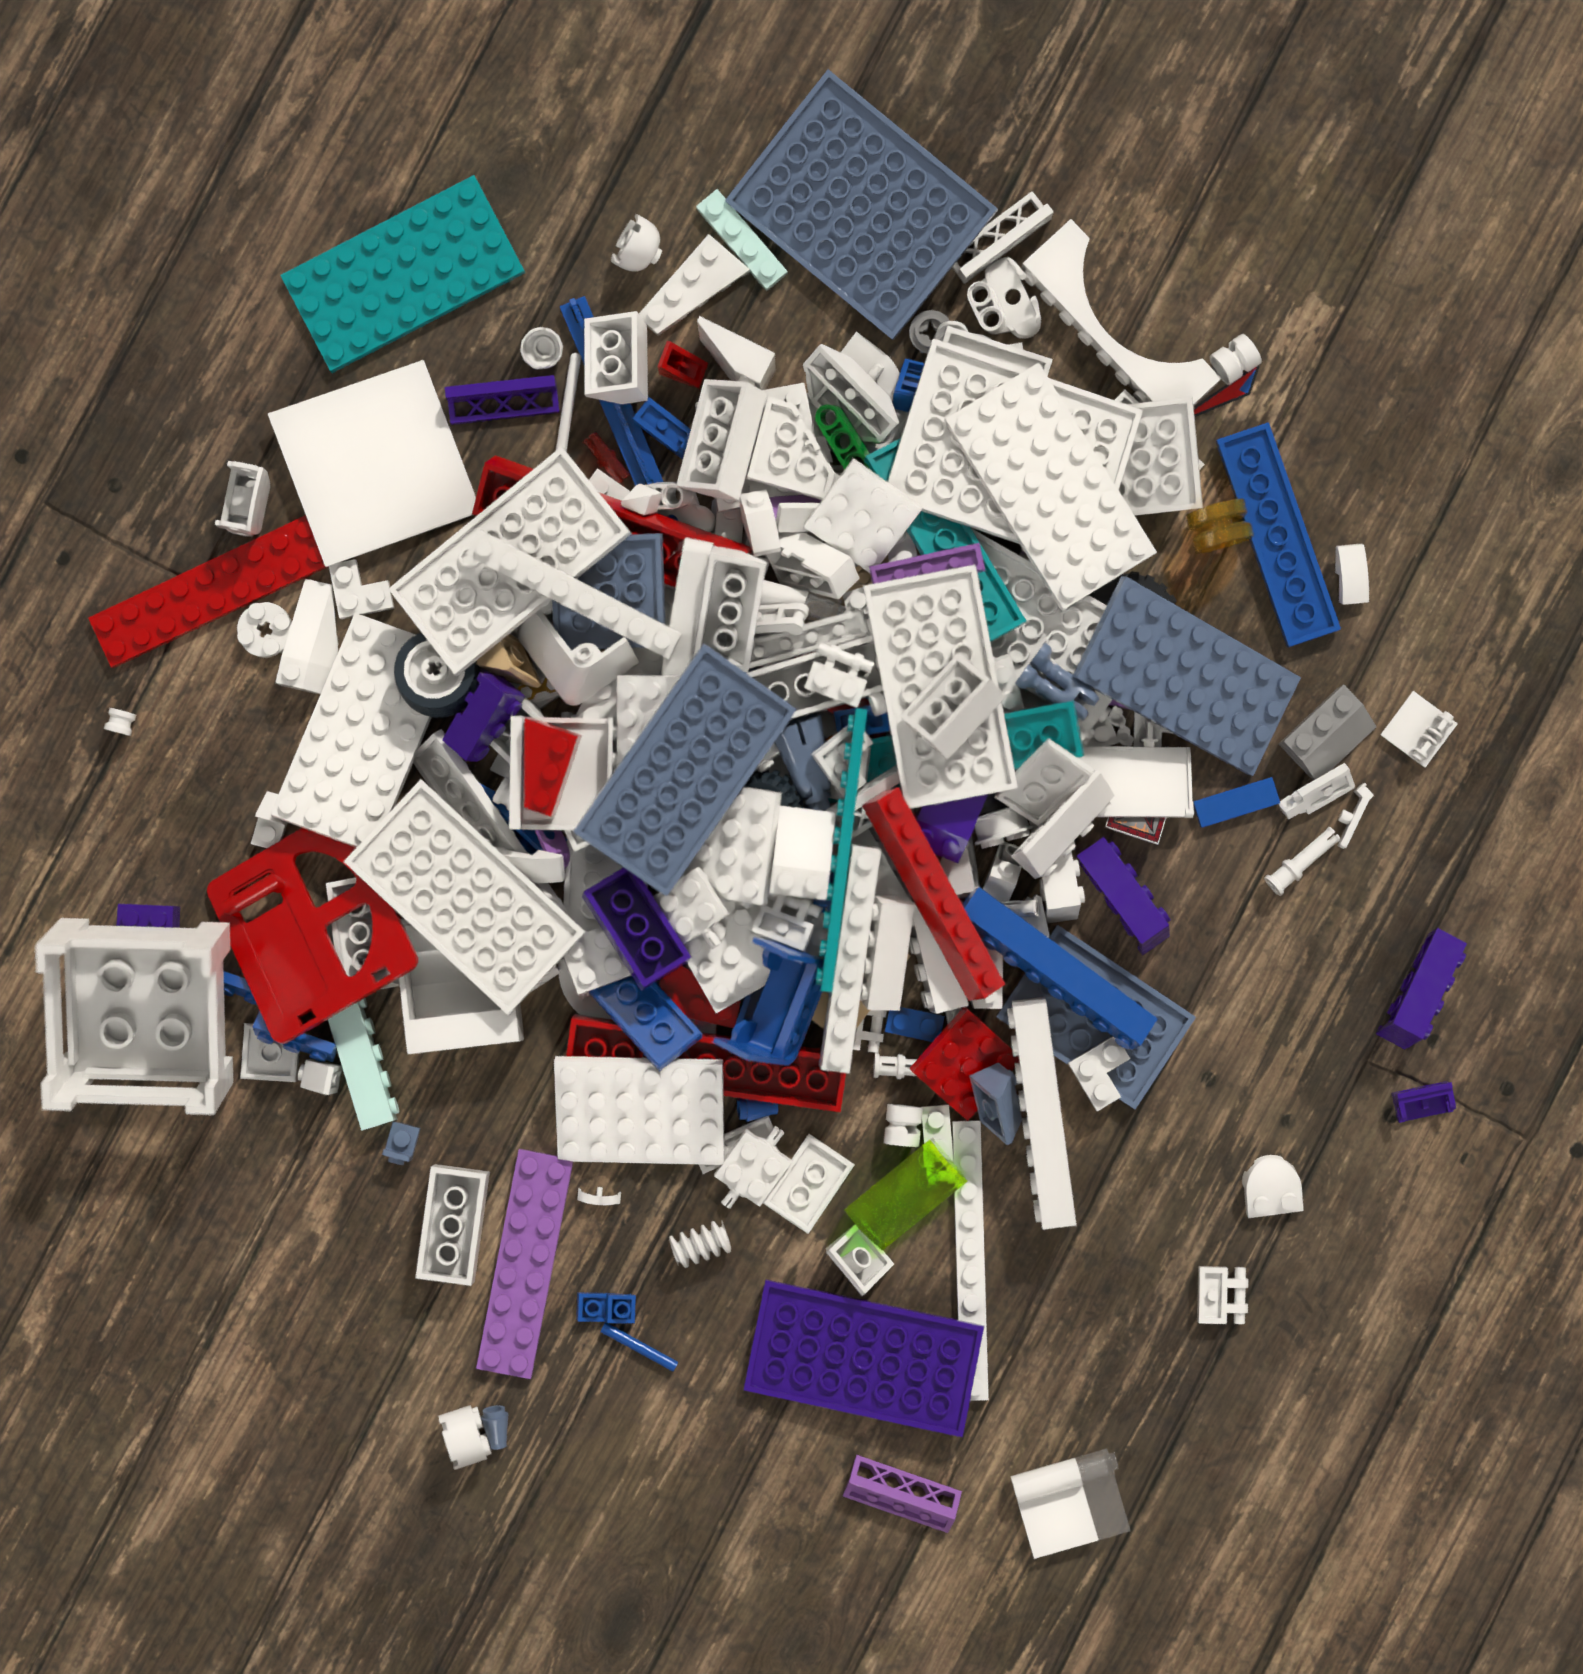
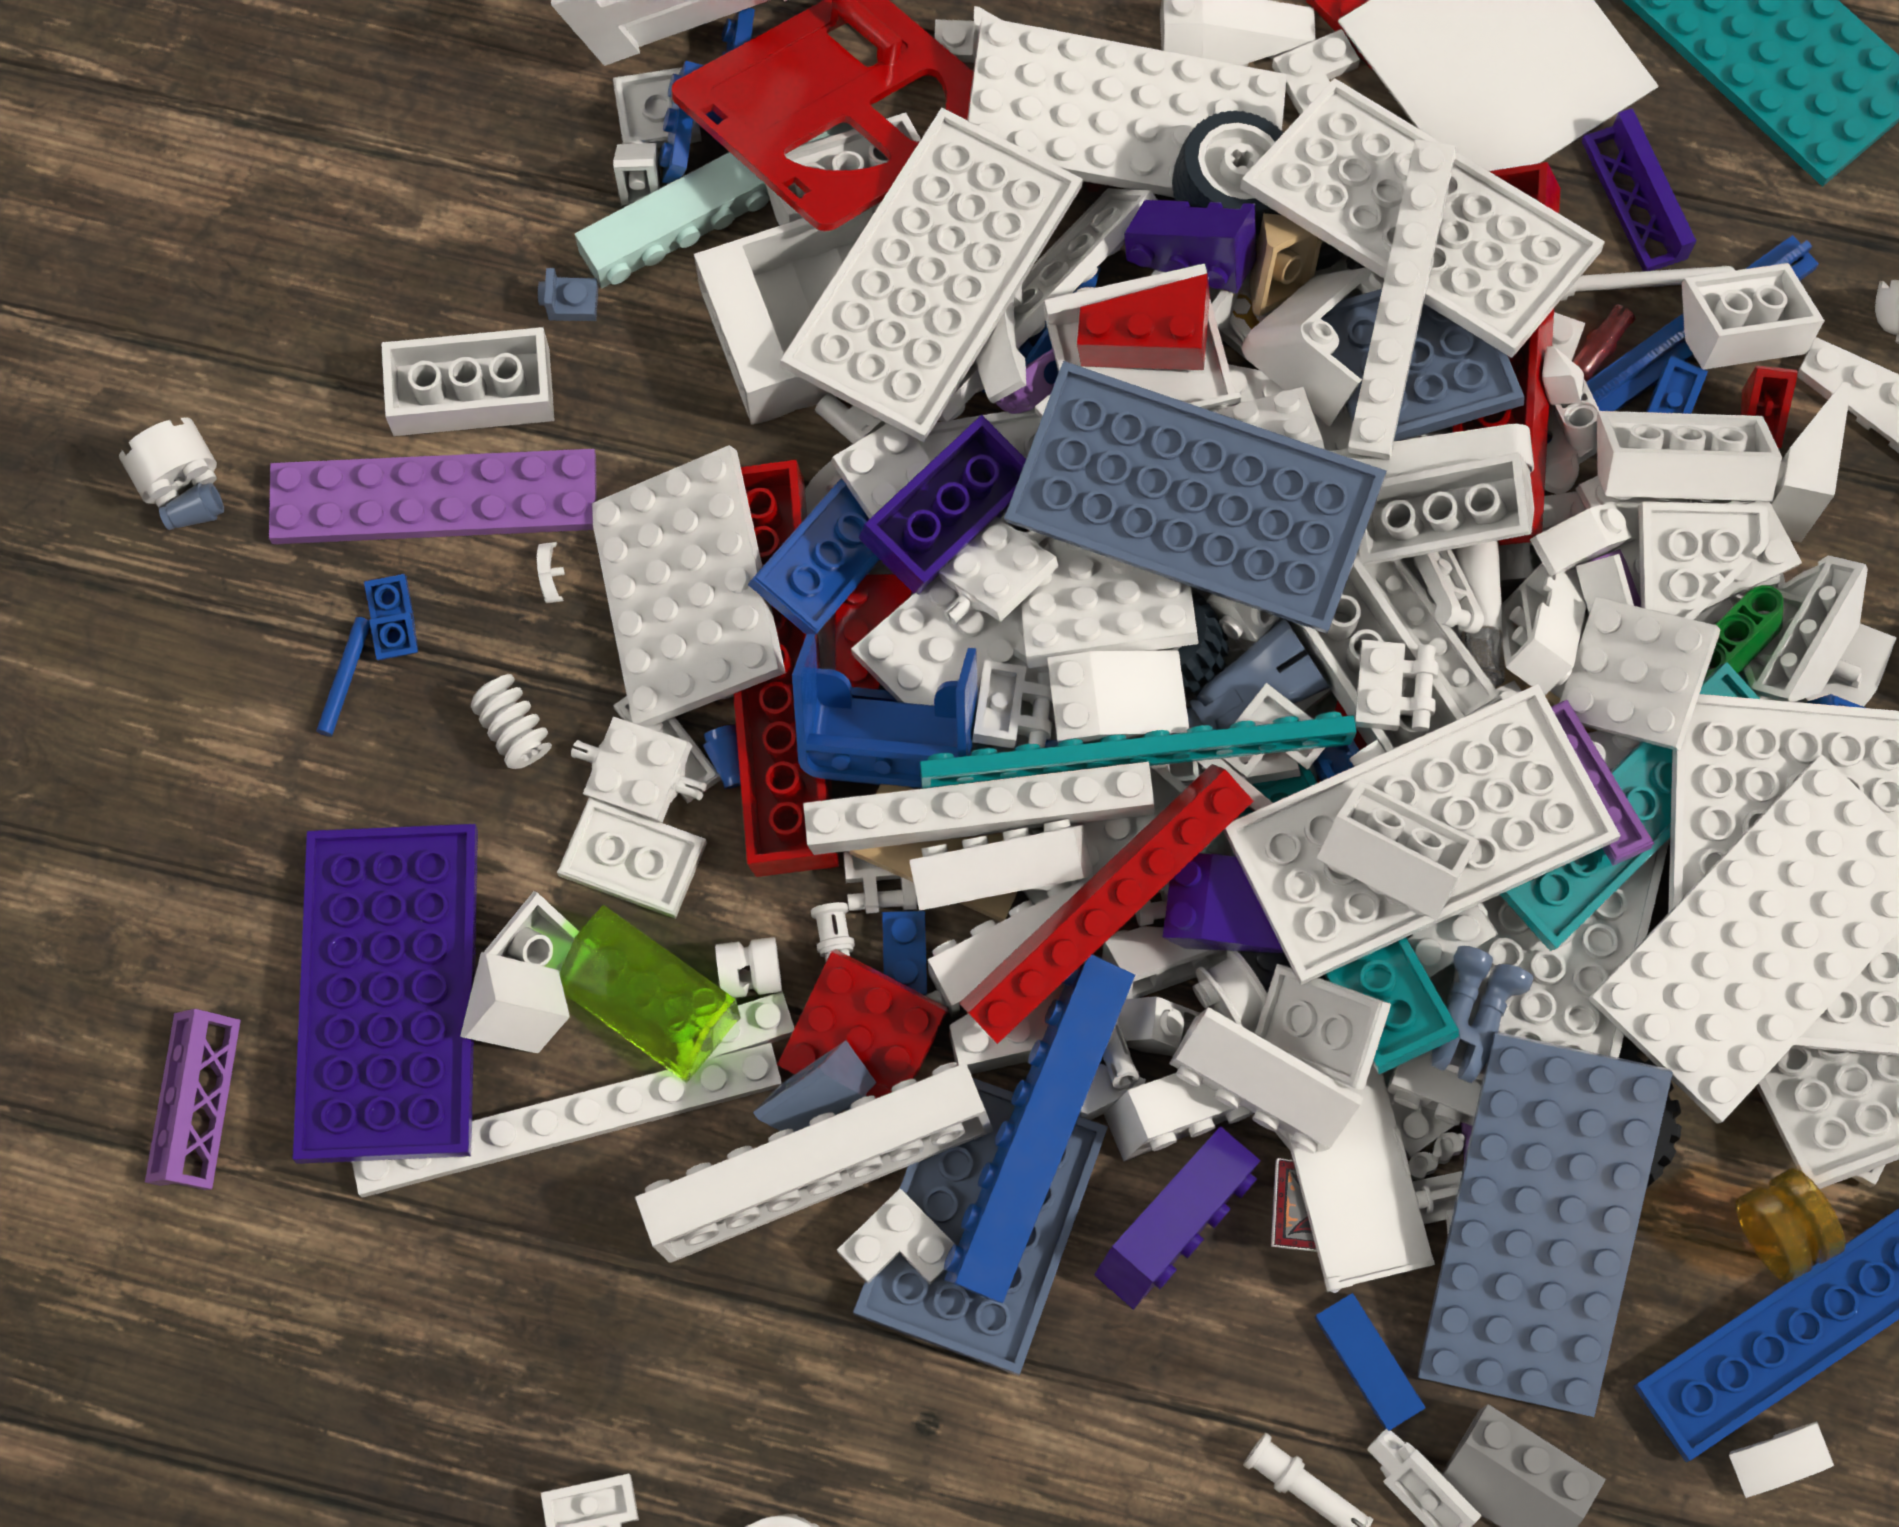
camera: 75 degrees right, 15 degrees down
white hair [520,327,563,369] -> none
white door [1011,1449,1131,1559] -> none
none -> white slope [460,952,570,1053]

